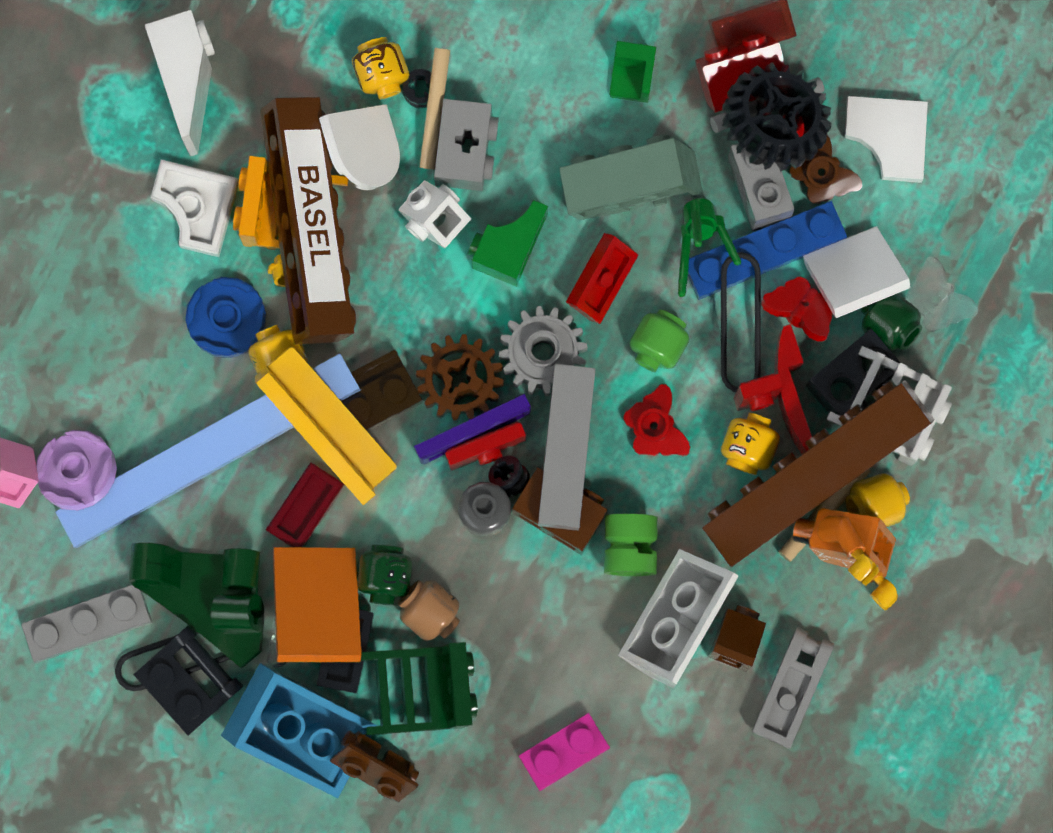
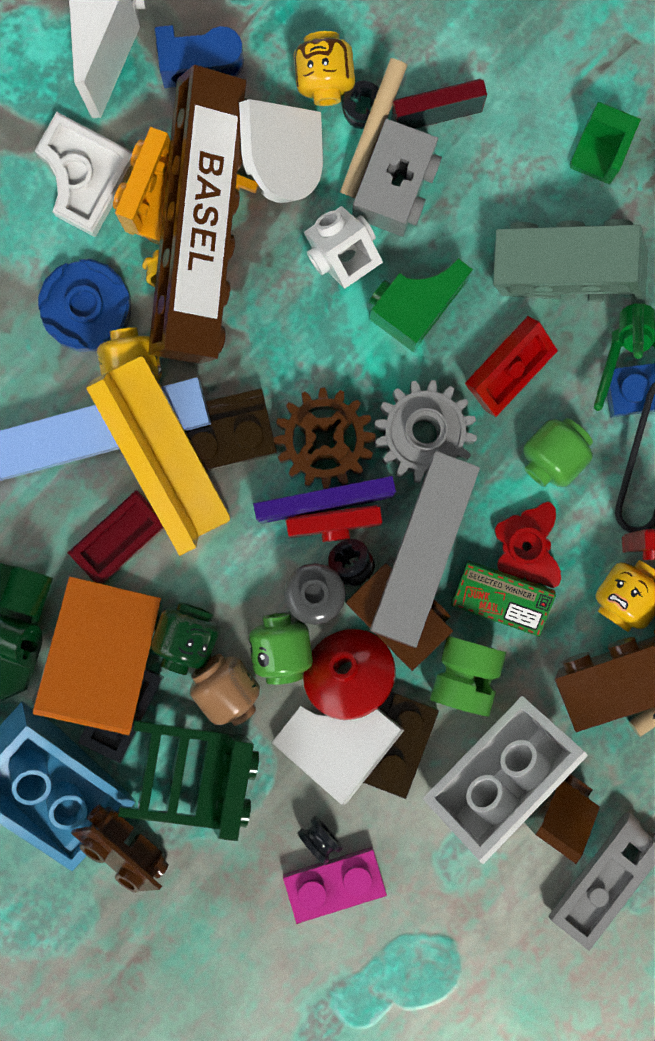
camera: 15 degrees right, 5 degrees up
none -> blue leg [155,25,244,89]
none -> bright green head [249,612,313,685]
none -> white tile [272,706,404,805]
none -> black bush [297,816,343,865]
none -> red dish [303,629,396,720]
none -> dark brown plate [363,692,439,799]
none -> tile [391,79,488,129]
none -> tile [451,560,556,637]

